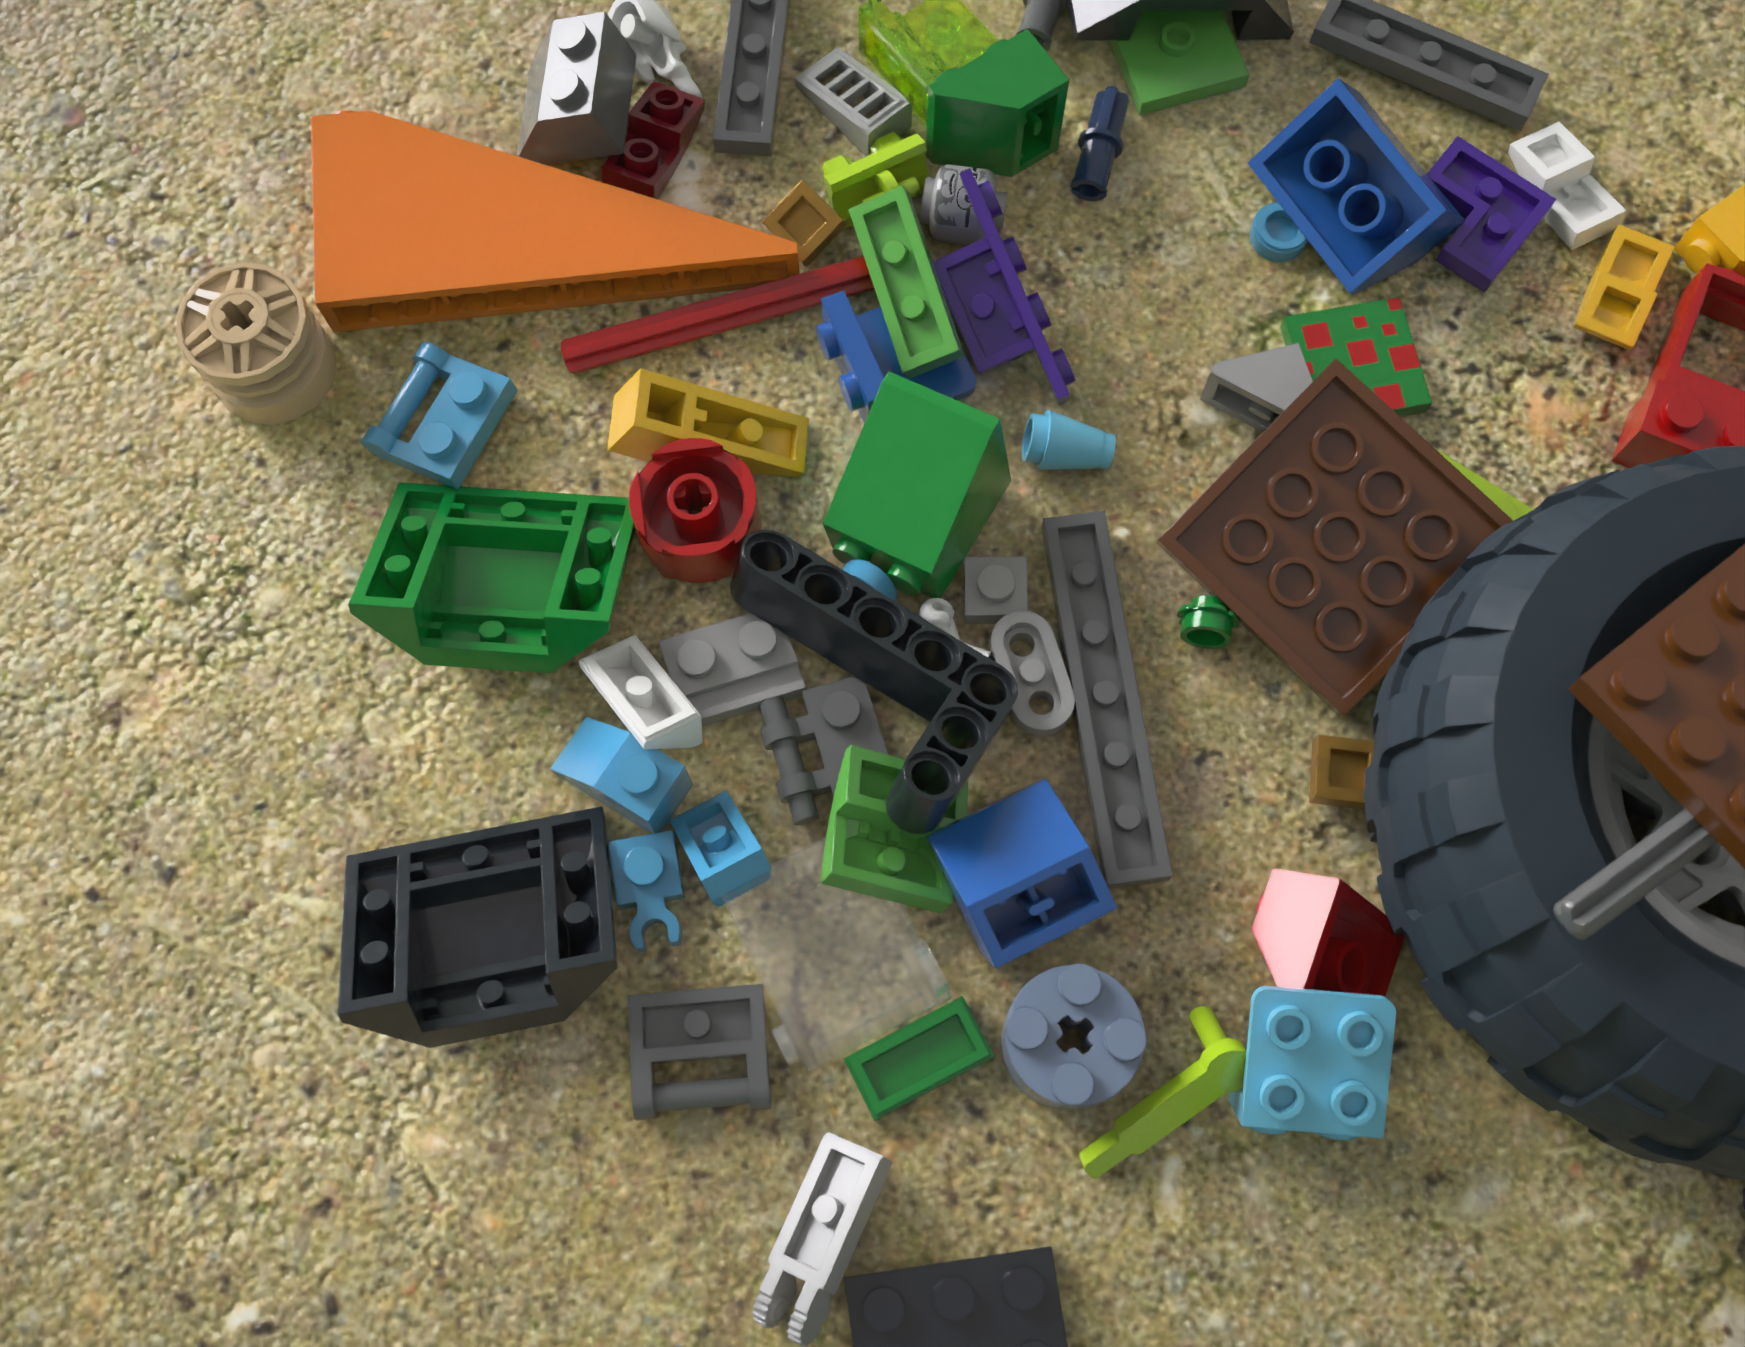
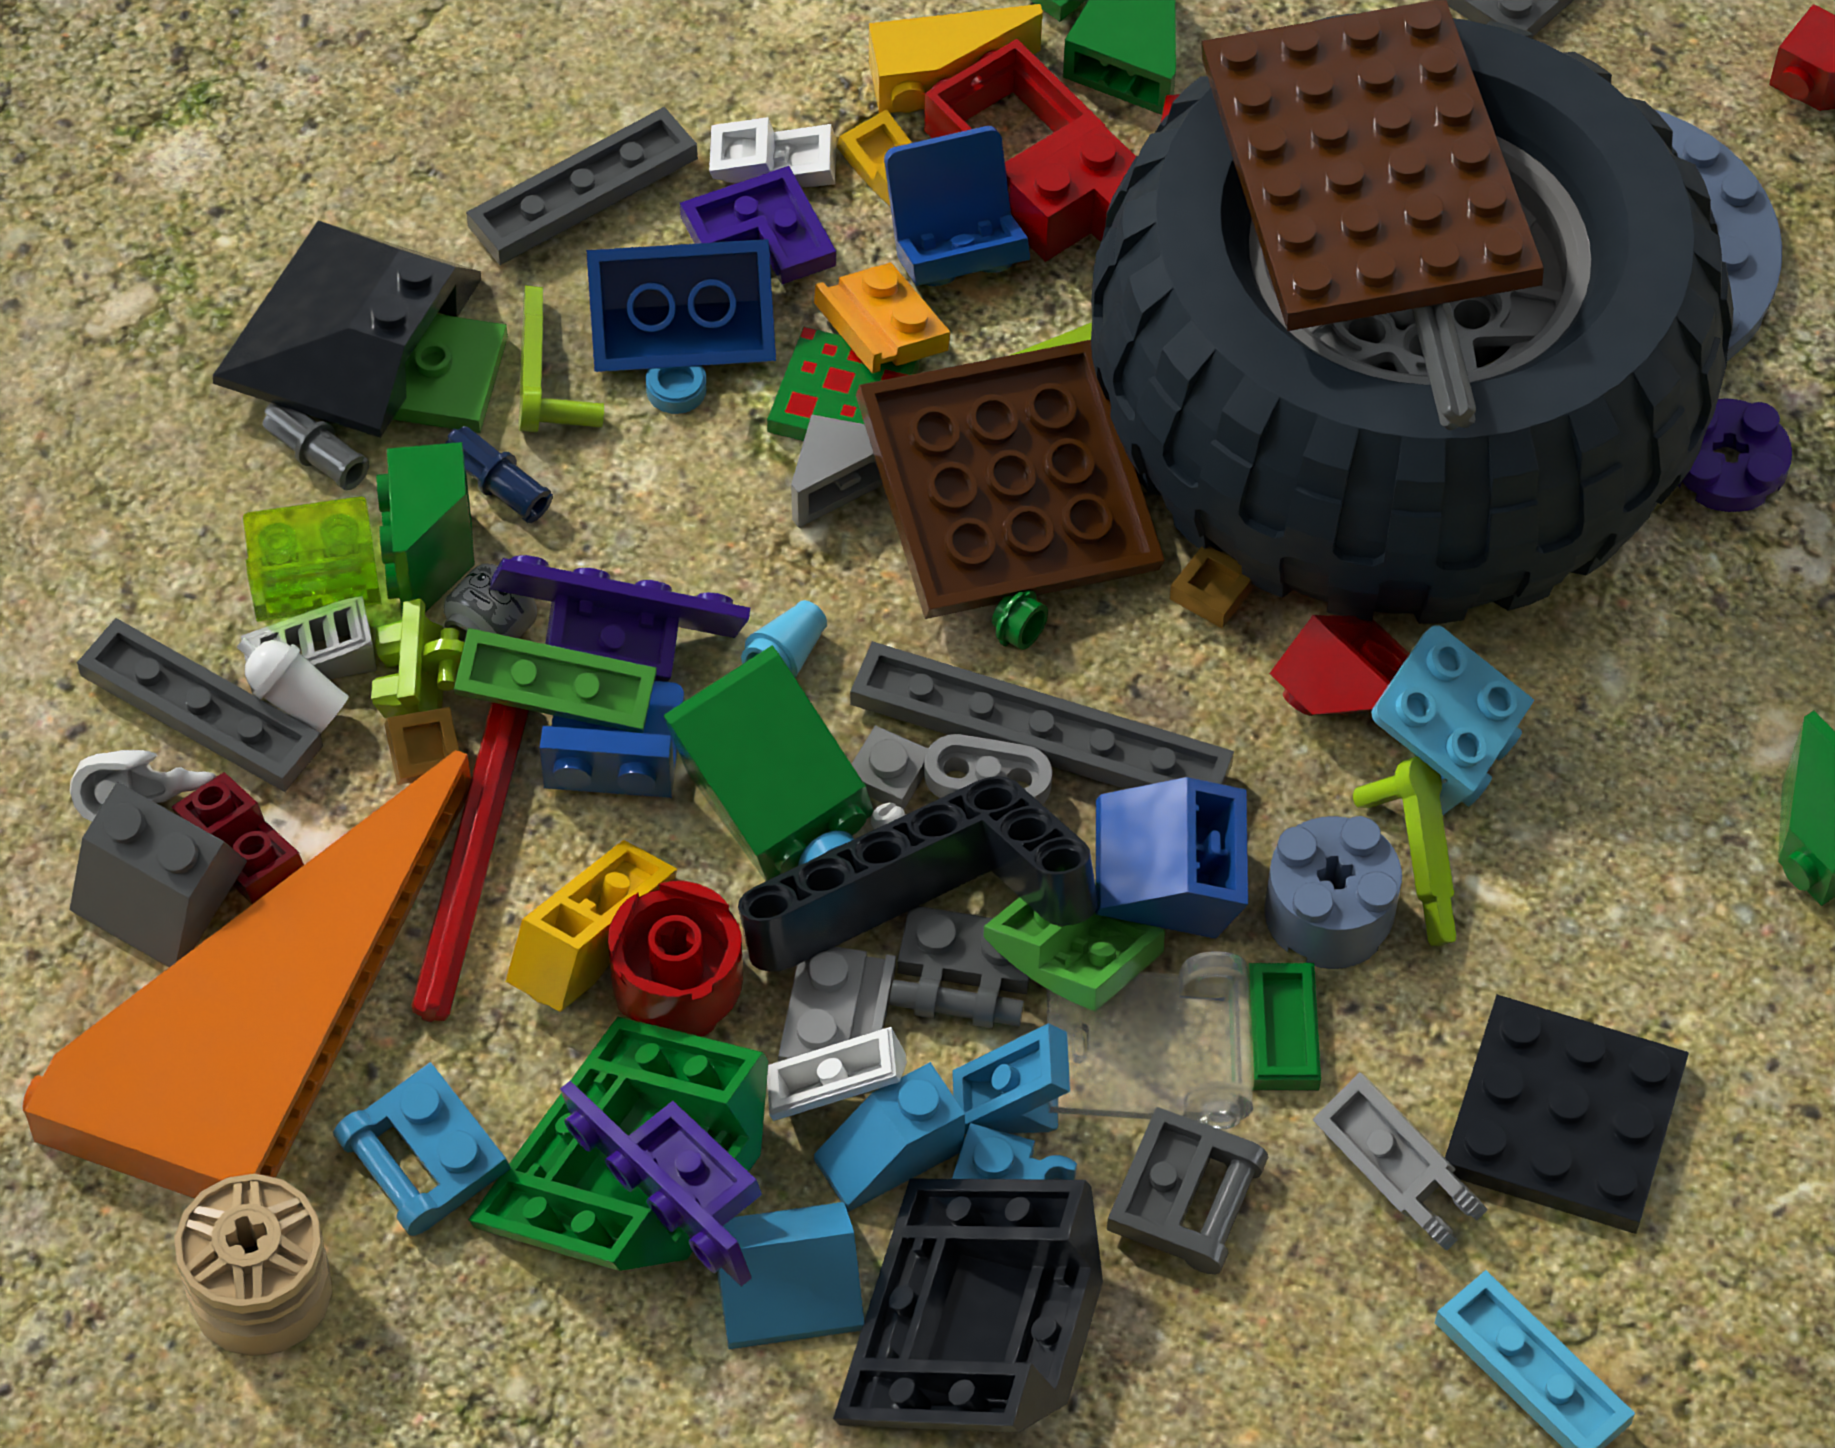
camera: 65 degrees left, 15 degrees down
none -> white piece [236,638,349,733]
none -> lime piece [518,285,604,433]
none -> dark purple bracket [560,1081,762,1287]
none -> dark azure slope [717,1202,865,1349]
none -> light orange plate [814,262,950,373]
none -> blue bracket [884,126,1030,286]

